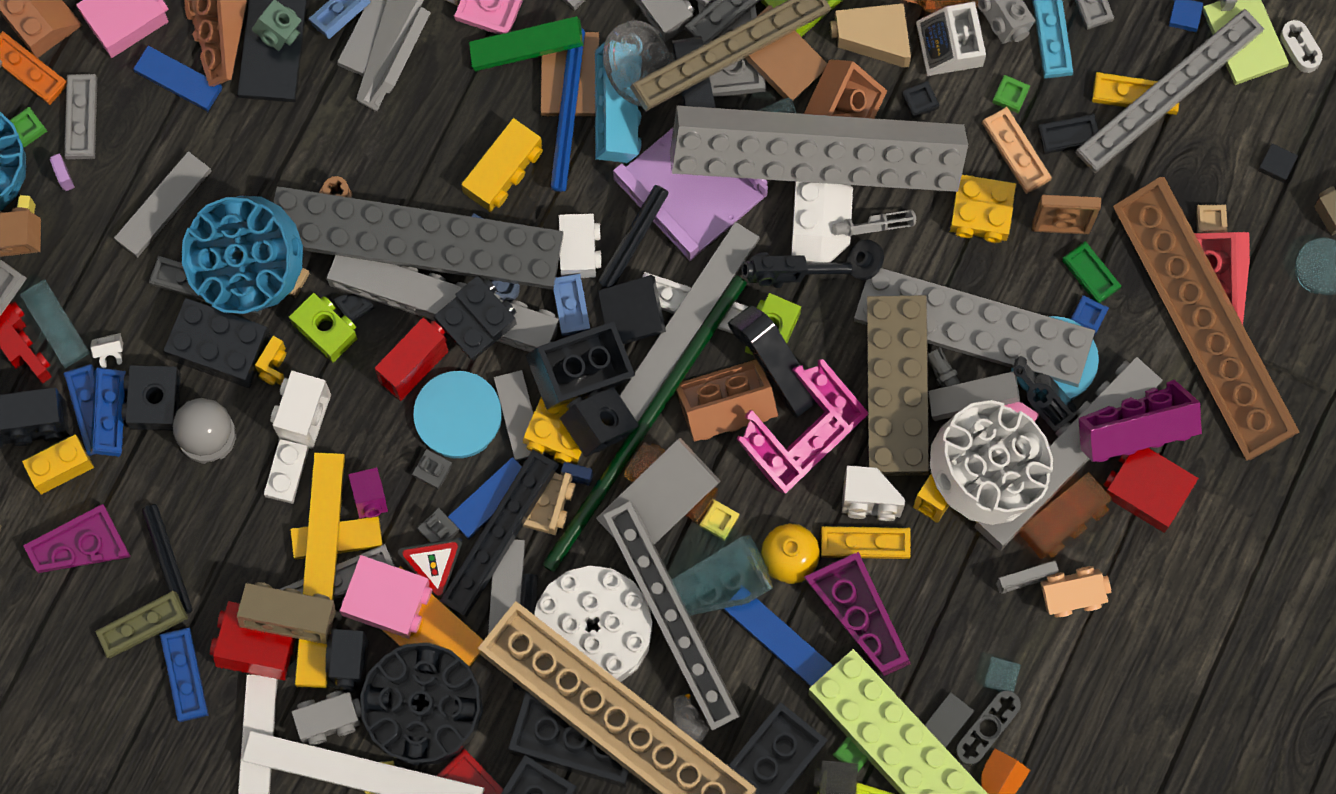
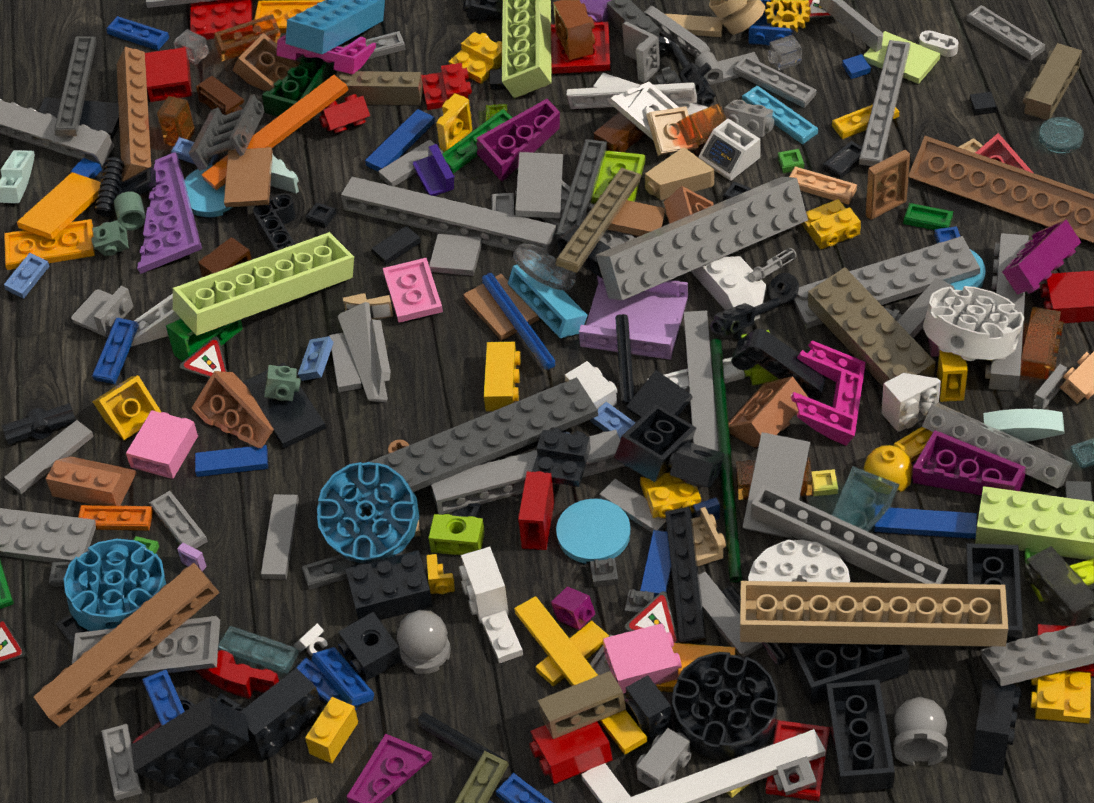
camera: 30 degrees left, 25 degrees down
green tile [469,16,584,71] -> none
black piece [1013,356,1076,432] -> none
none -> light grey brick [922,403,1072,488]
none -> light aqua slope [983,409,1064,442]

